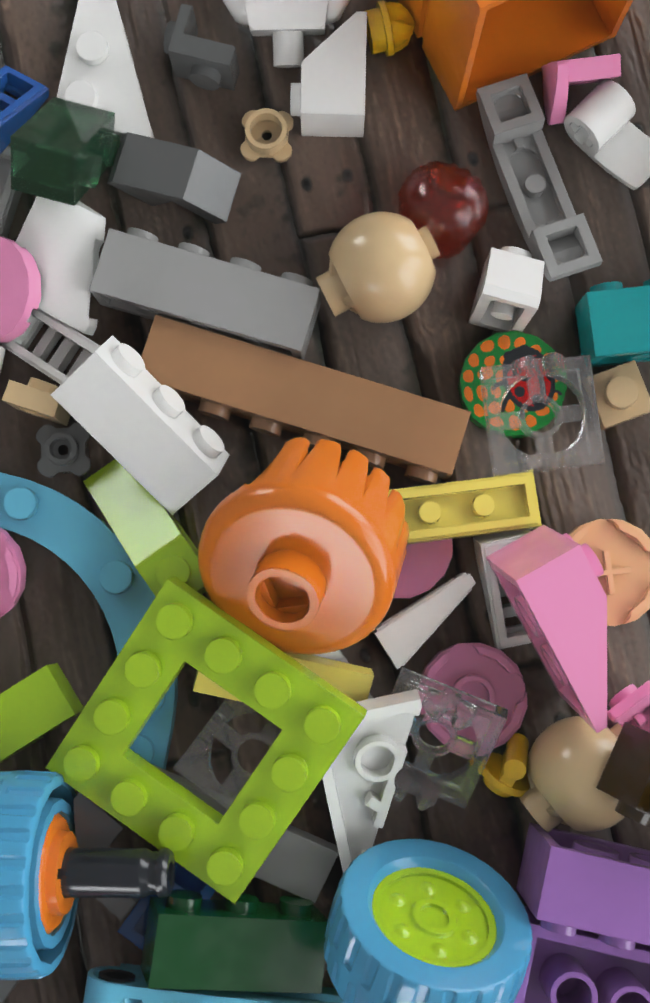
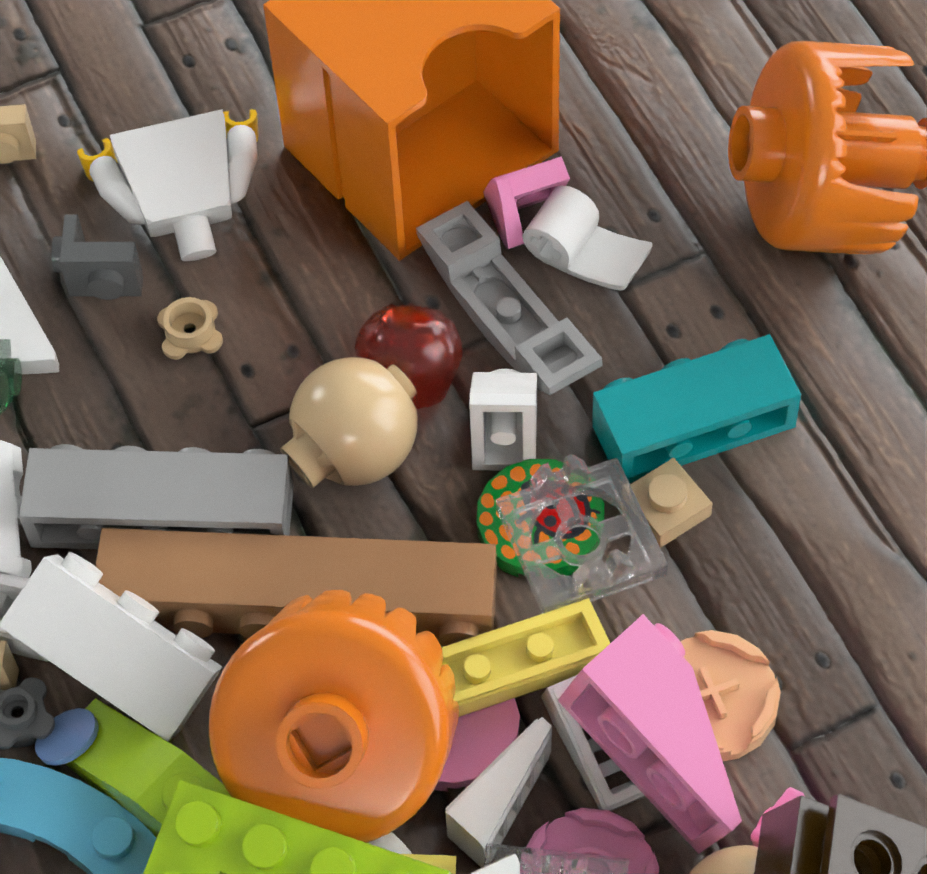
camera: 15 degrees left, 25 degrees down
dark grey slope [107,132,242,224] -> none
white slope [290,11,367,137] -> none
yellow plate [364,0,415,57] -> none
none -> medium blue piece [35,708,99,766]

